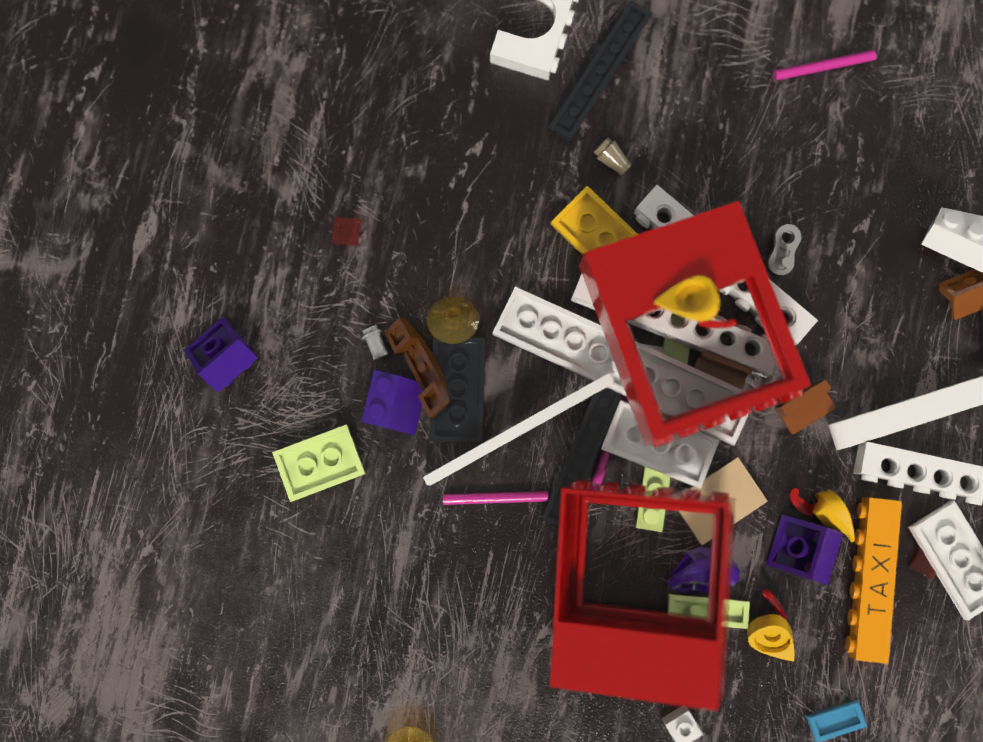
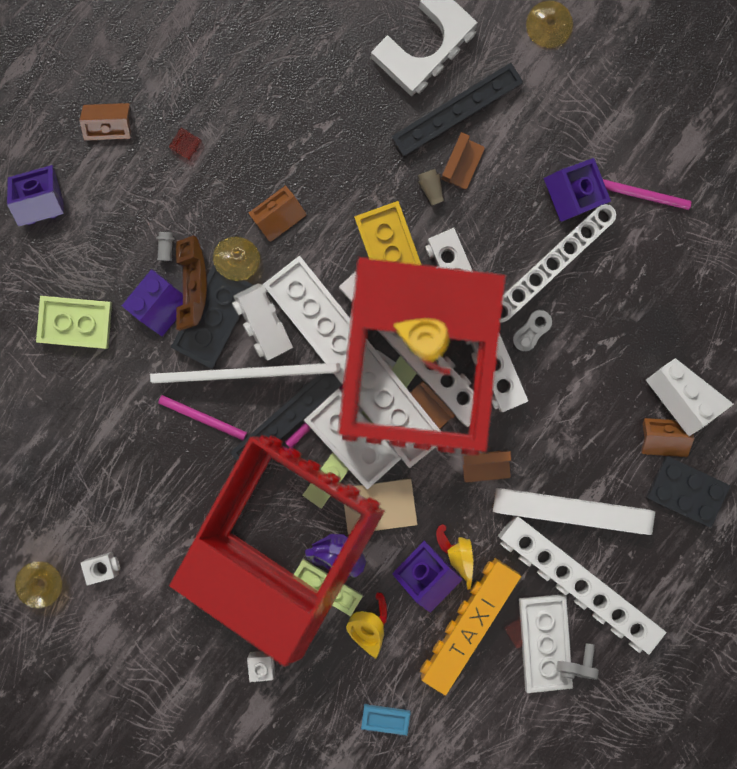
camera: 20 degrees right, 5 degrees up
none -> dark orange panel [79,103,131,140]
none -> white brick [81,552,120,585]
none -> white wedge [232,283,293,360]
none -> dark orange panel [249,185,307,242]
none -> dark orange panel [441,132,485,190]
none -> white beam [500,204,616,323]
none -> dark purple slope [544,158,611,222]

